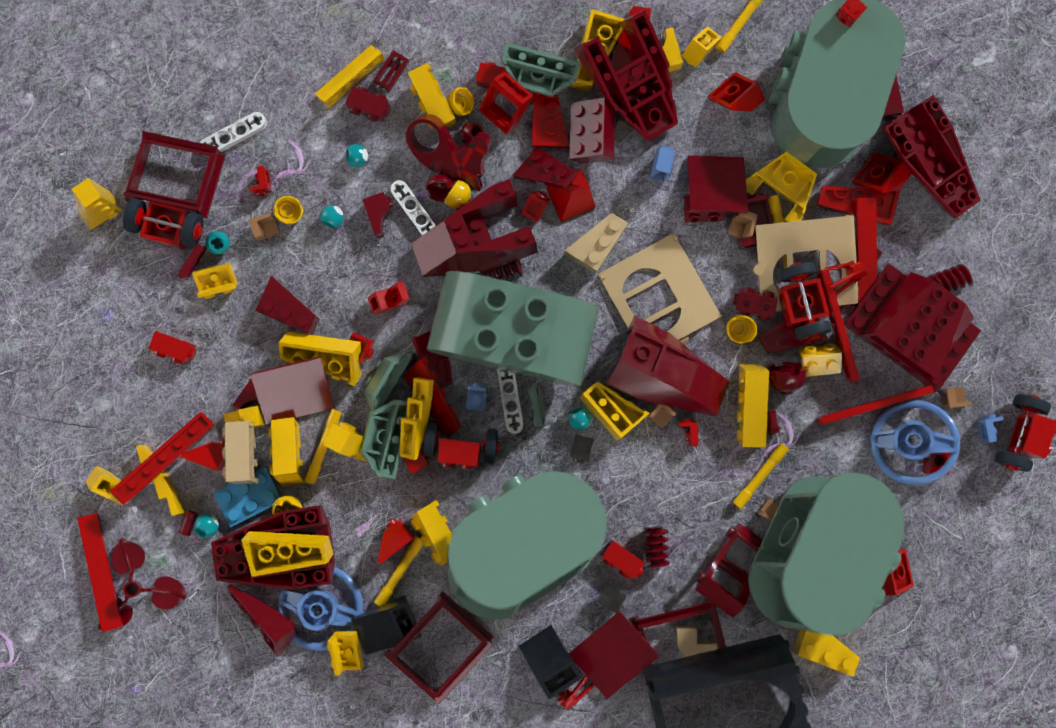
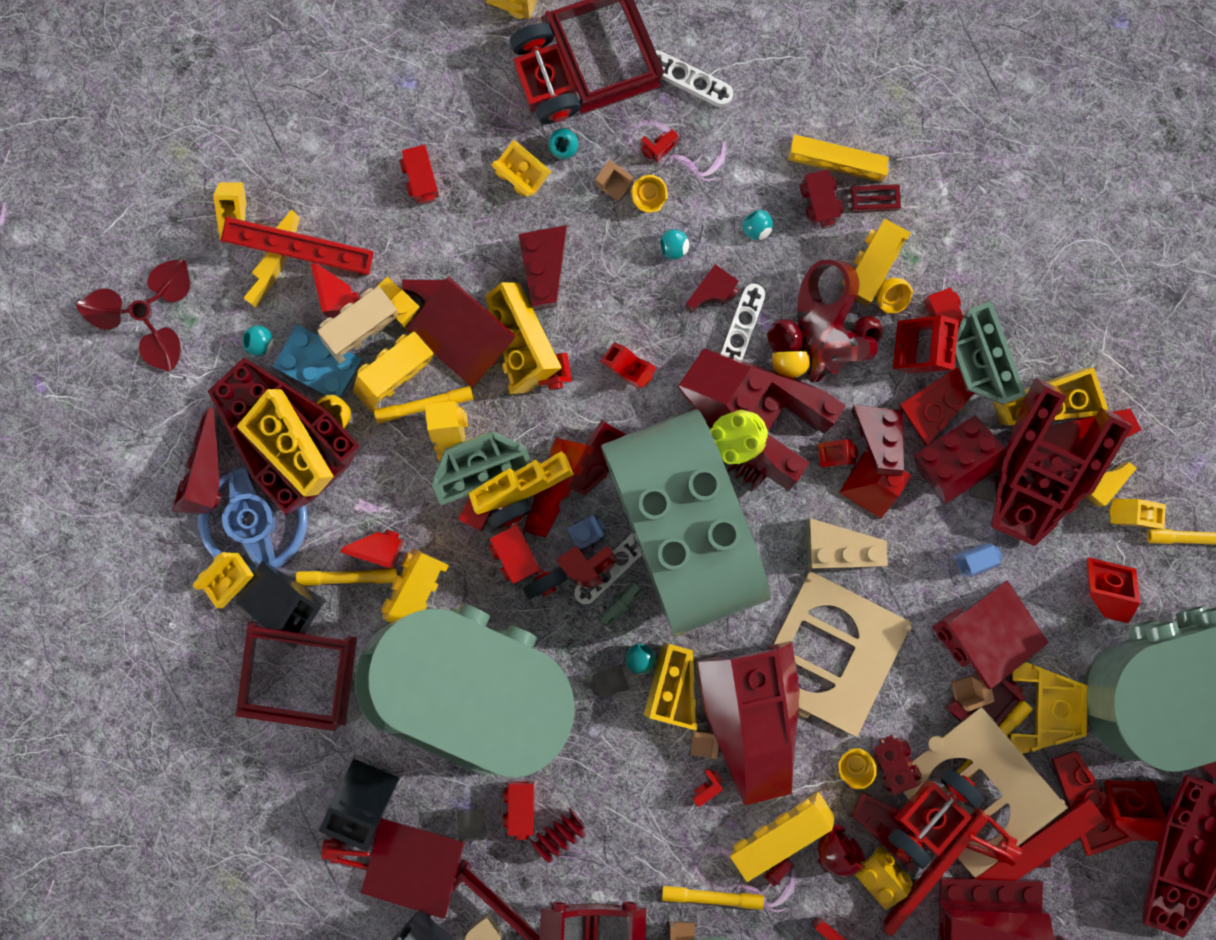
camera: 50 degrees right, 0 degrees up
red tile [77,513,123,632] -> none
dark red tile [177,243,206,280] -> none
dark red pin [179,510,198,536] -> none
sand green wedge [365,351,416,413] -> none
none -> red brick [556,545,618,587]
none -> neon yellow brick [710,410,768,464]

